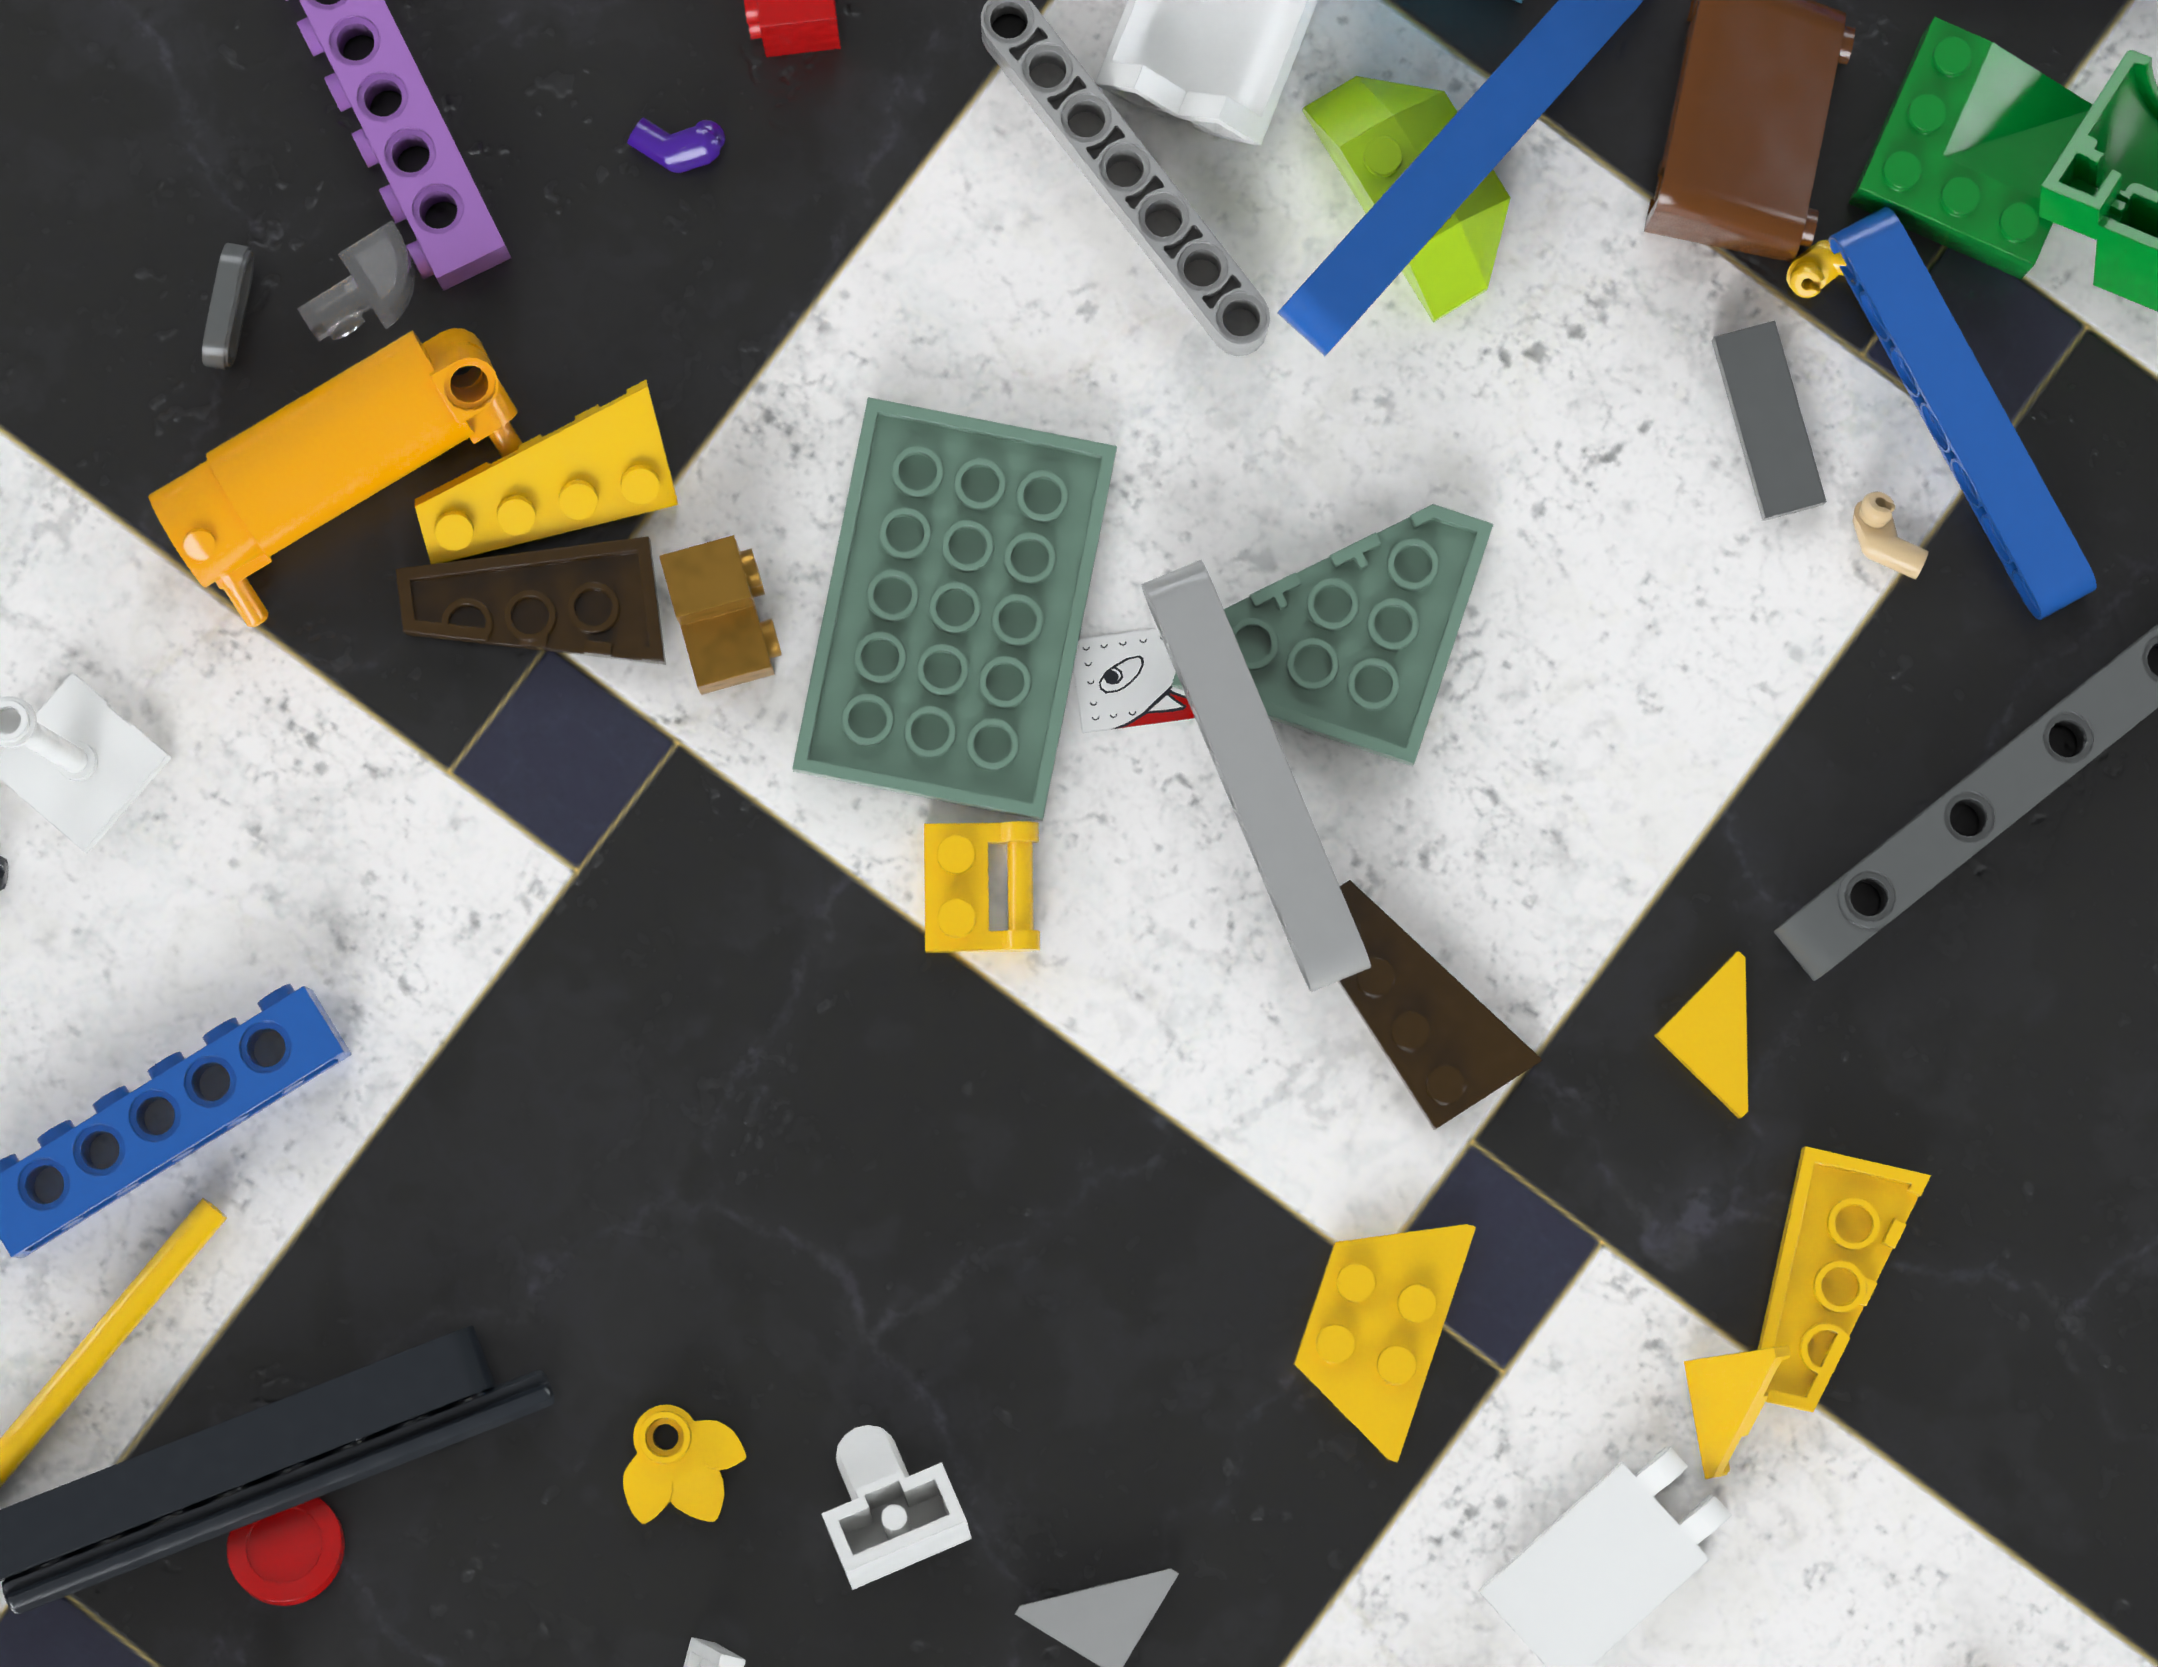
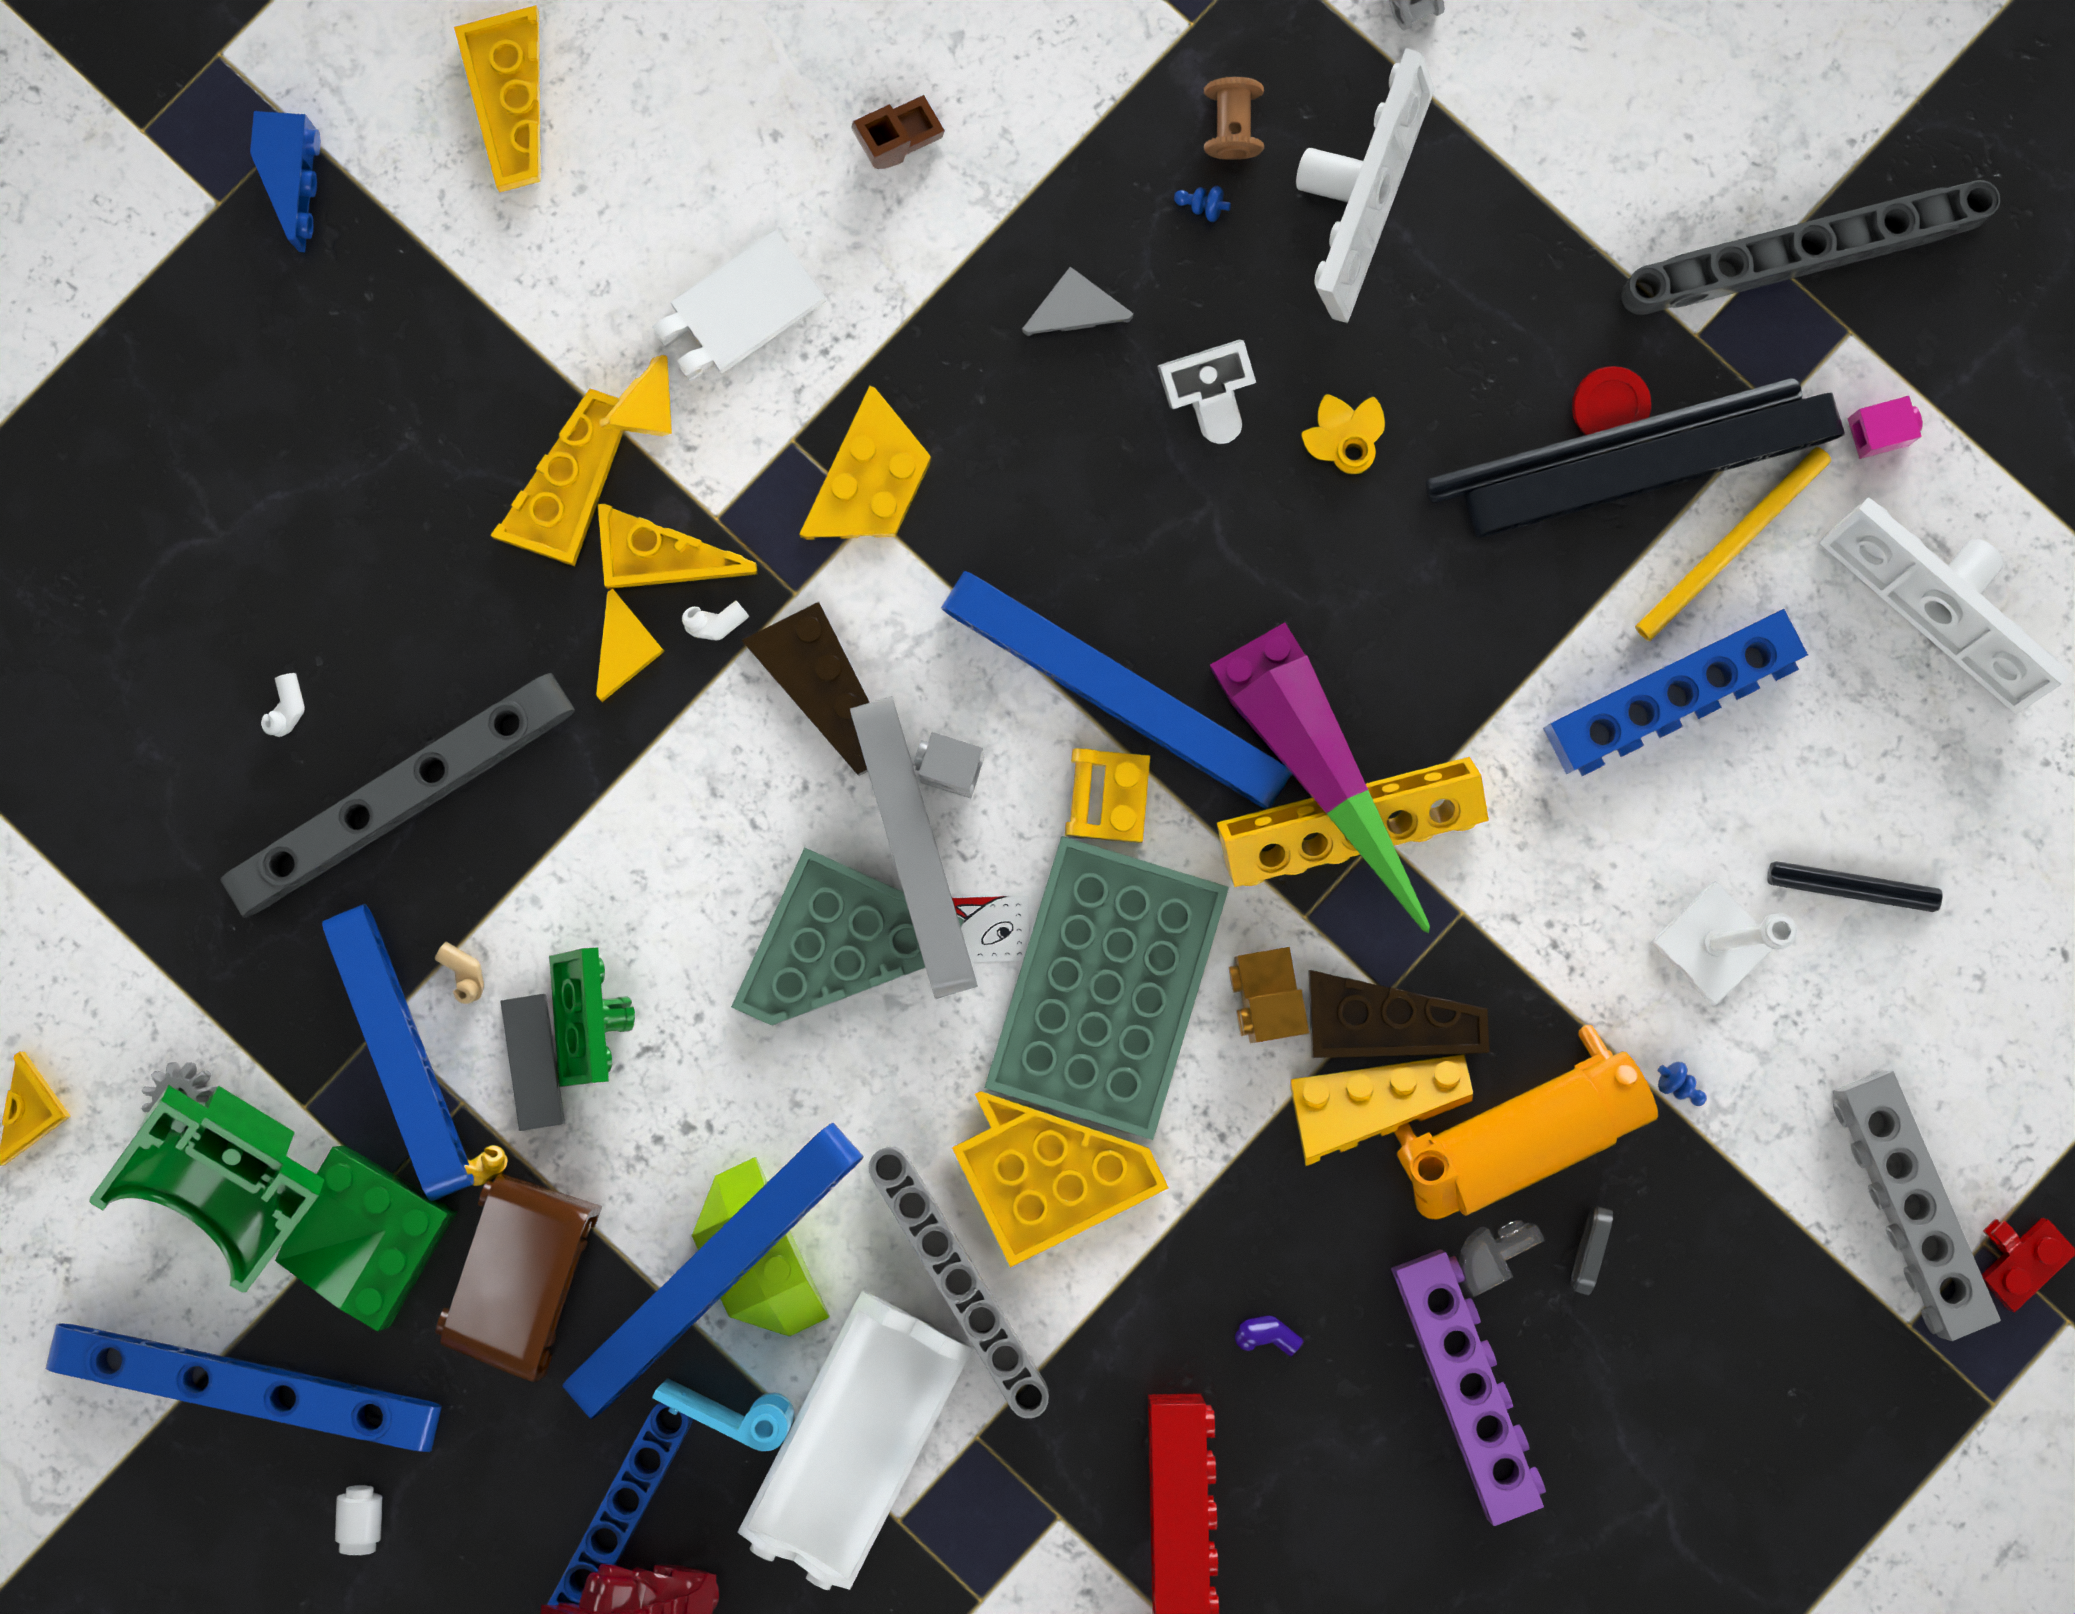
camera: 170 degrees left, 0 degrees up
none -> green plate [549,947,635,1087]
none -> yellow wing [598,504,758,589]
none -> white arm [682,600,749,641]
none -> light grey brick [913,732,985,798]
none -> blue beam [941,571,1292,809]
none -> yellow wing [952,1091,1169,1268]
none -> magenta plate [1210,623,1430,933]
none -> yellow brick [1216,757,1489,887]
none -> blue hair [1657,1062,1707,1106]

